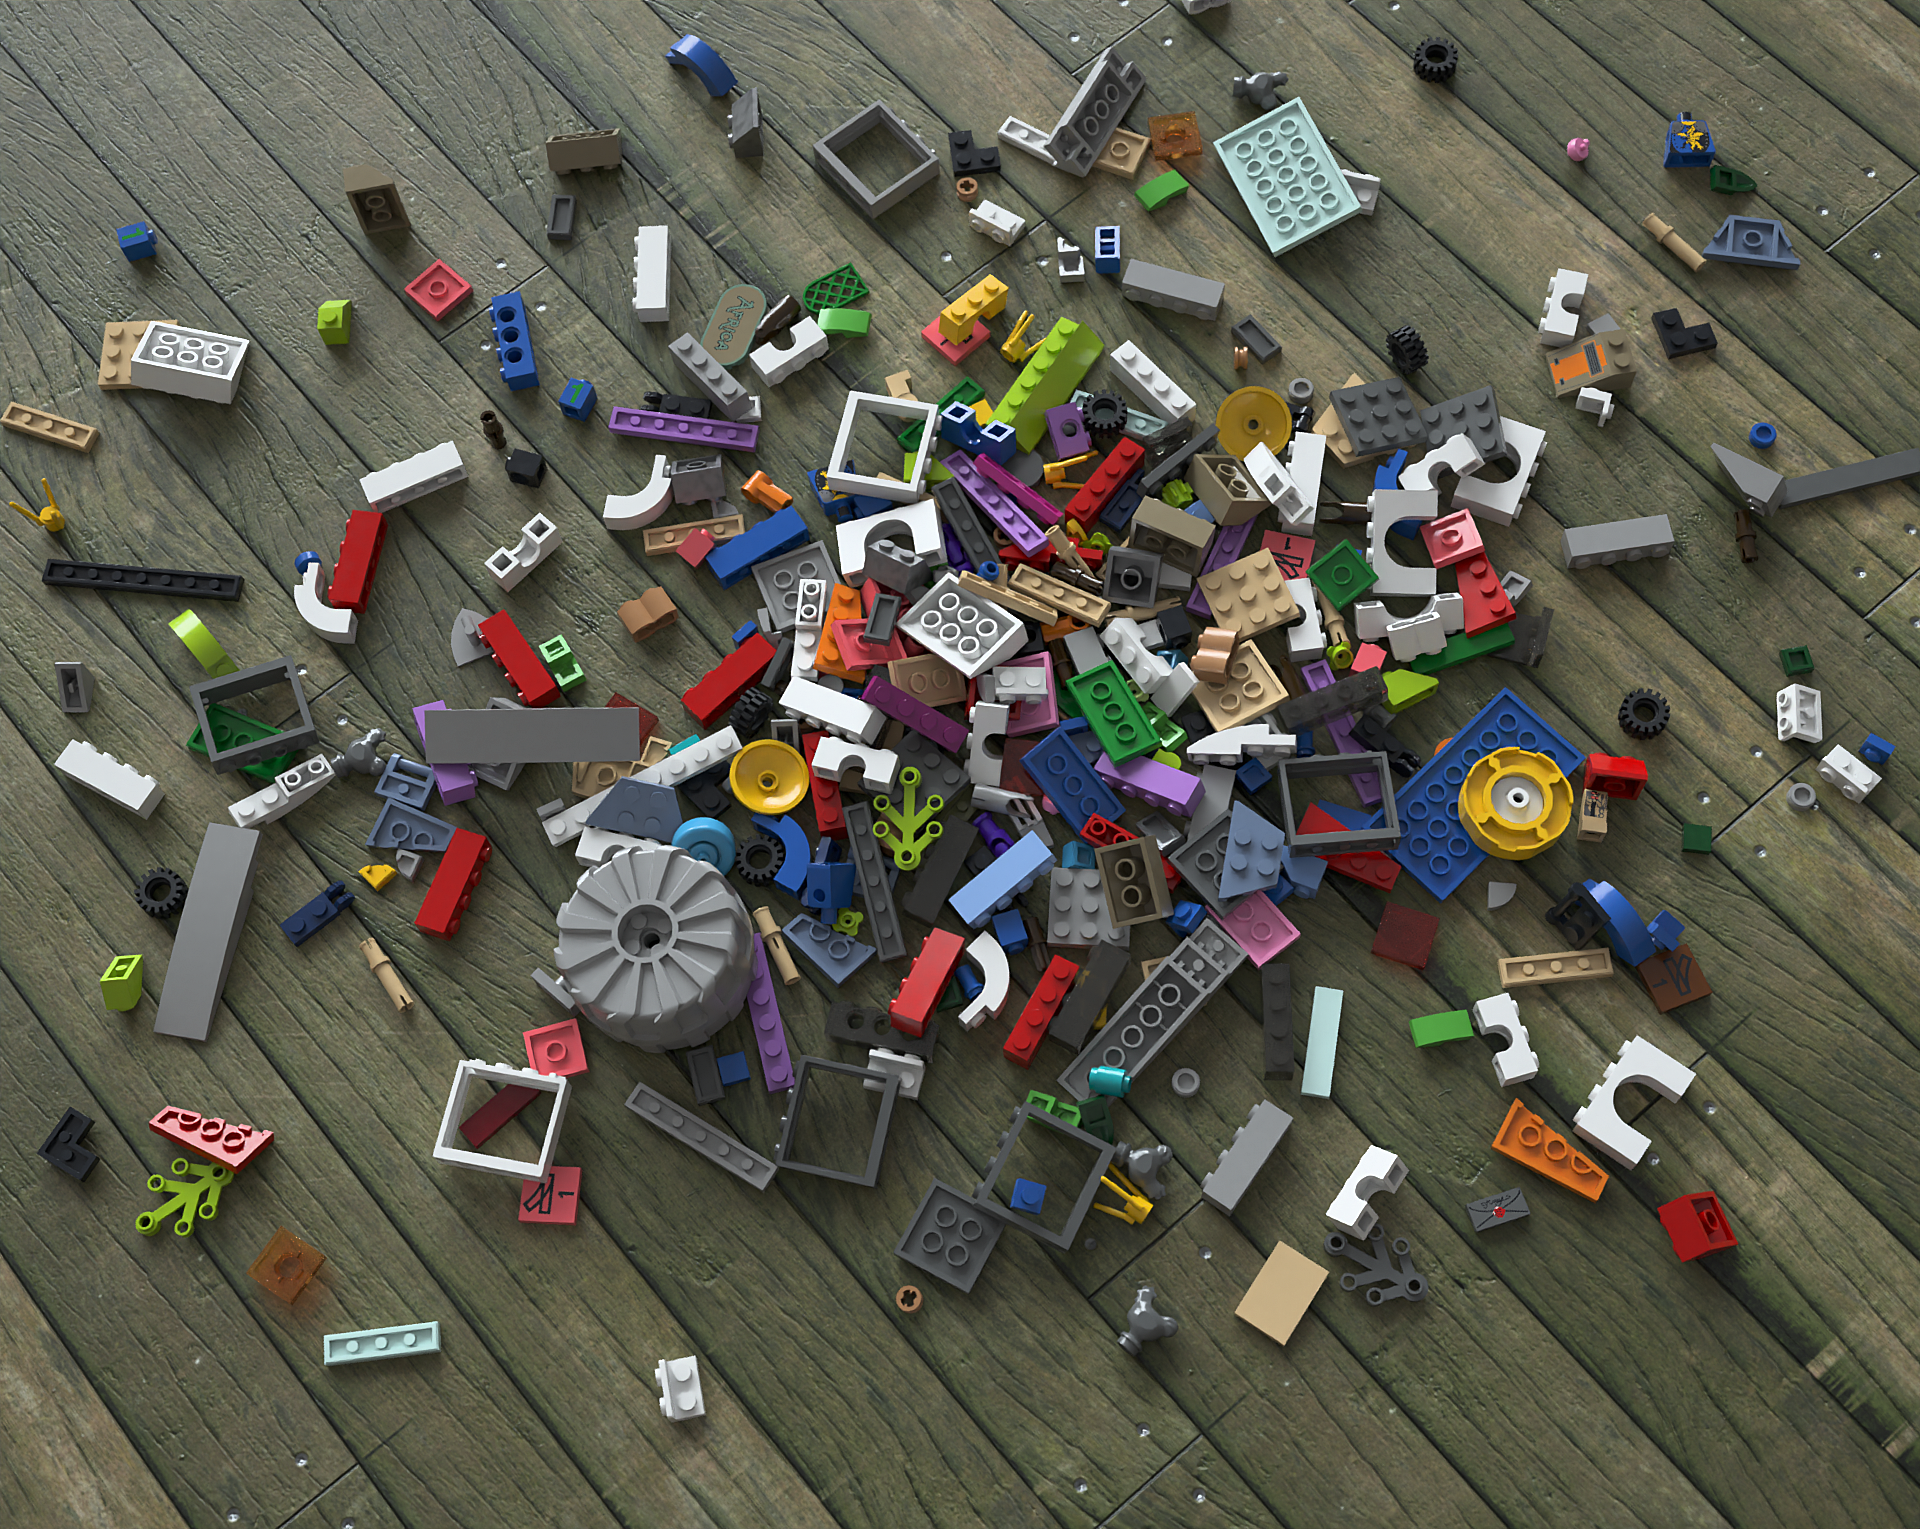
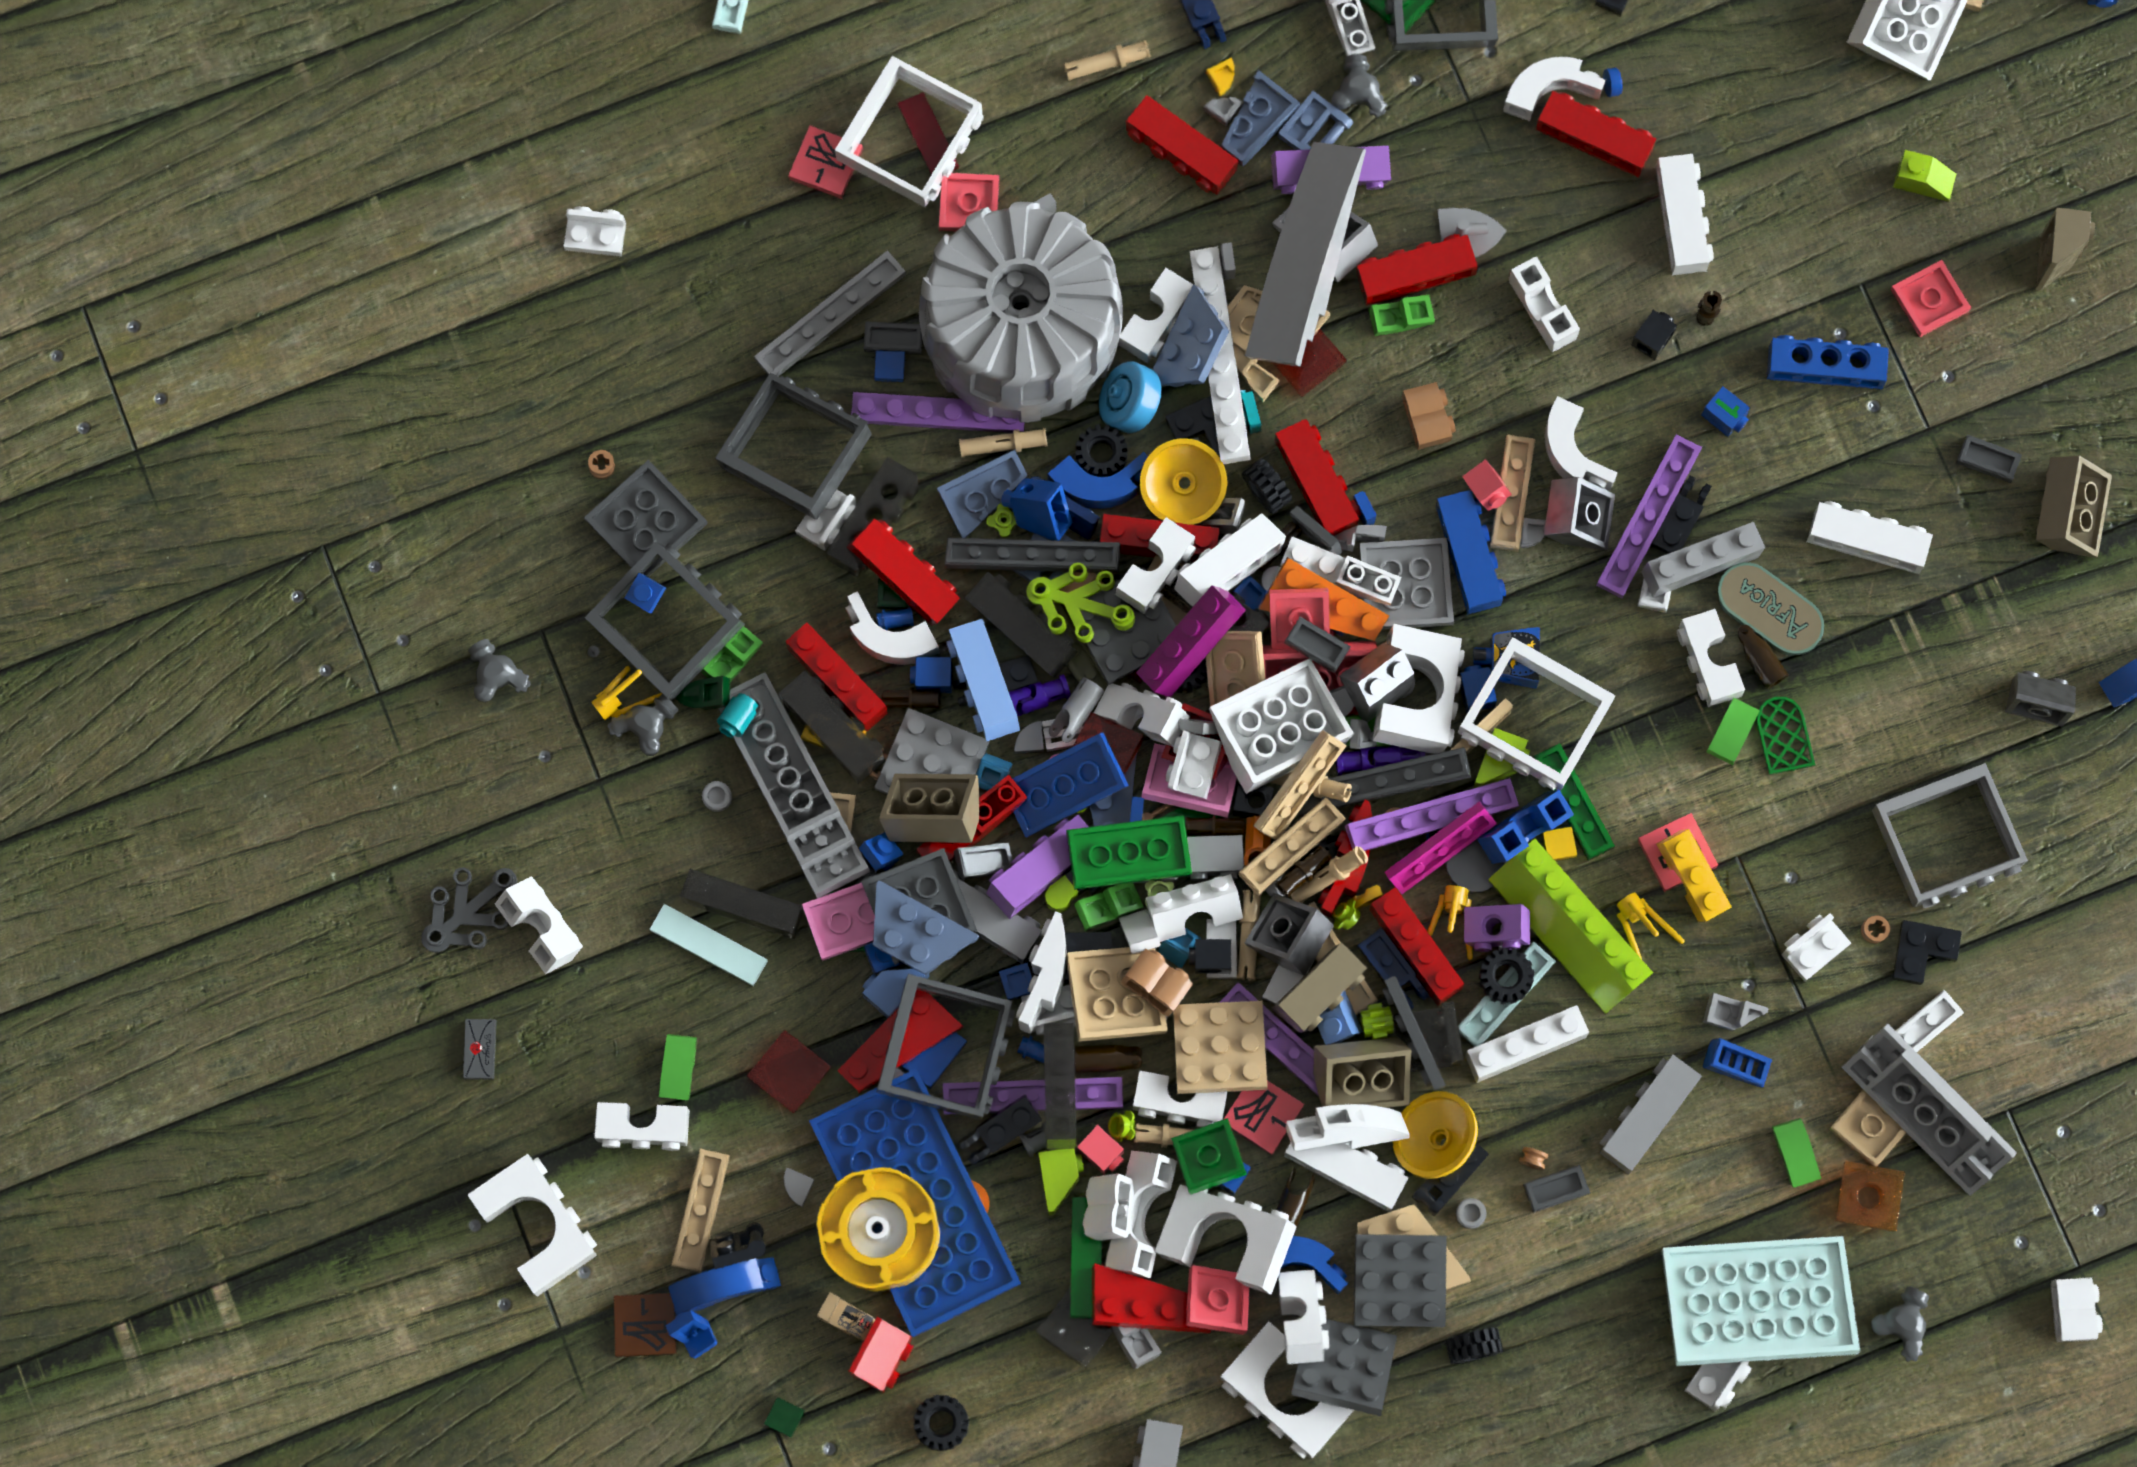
camera: 105 degrees right, 10 degrees up
orange piece [741,470,793,513] -> none
tan leg [885,369,918,422] -> none
blue pin [976,561,999,581] -> none
light grey brick [1200,1099,1293,1216] -> none
tan tile [1234,1241,1329,1347] -> none
orange wing [1490,1098,1609,1203] -> none
red slope [1657,1191,1739,1263] -> none

